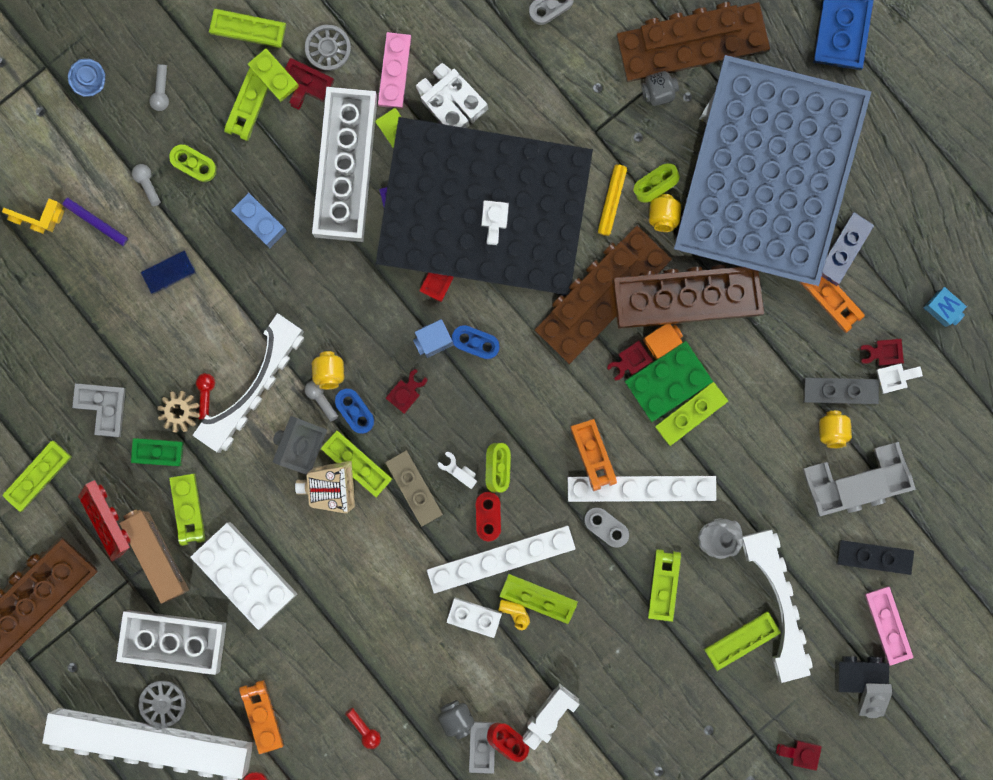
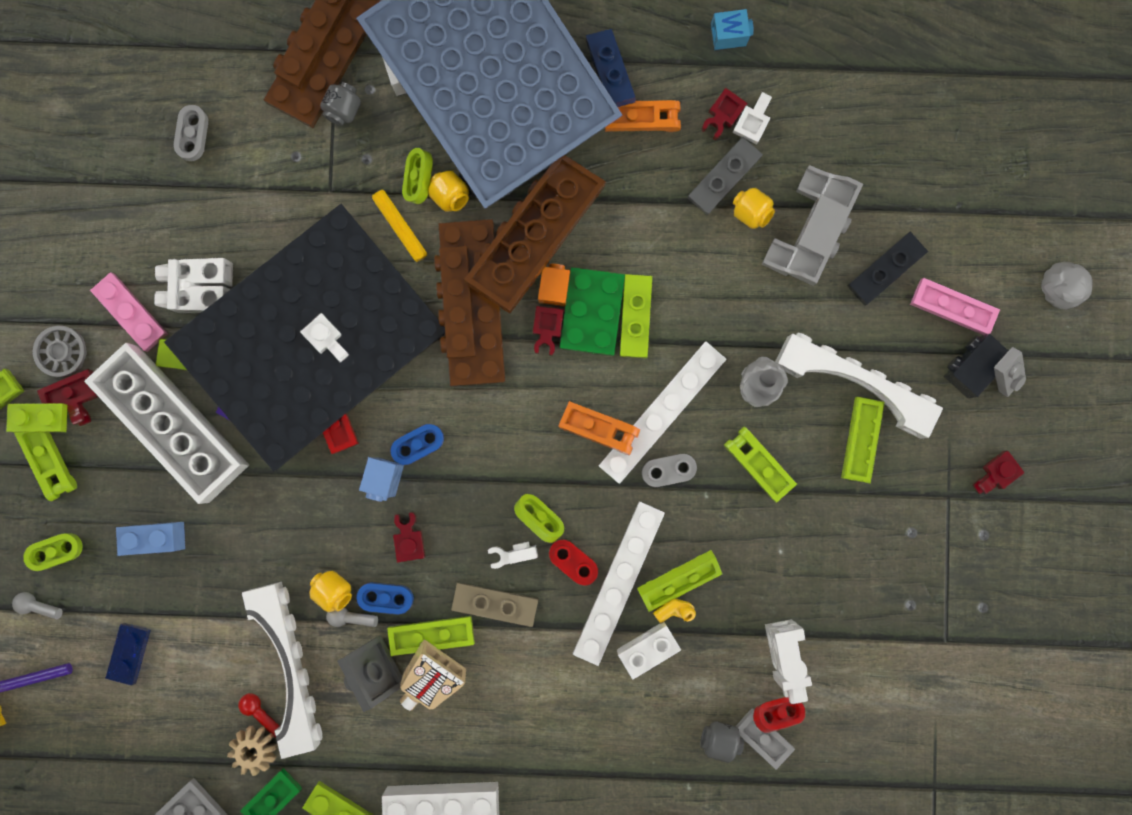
camera: 50 degrees left, 0 degrees up
none -> light grey hair [1041,261,1093,310]

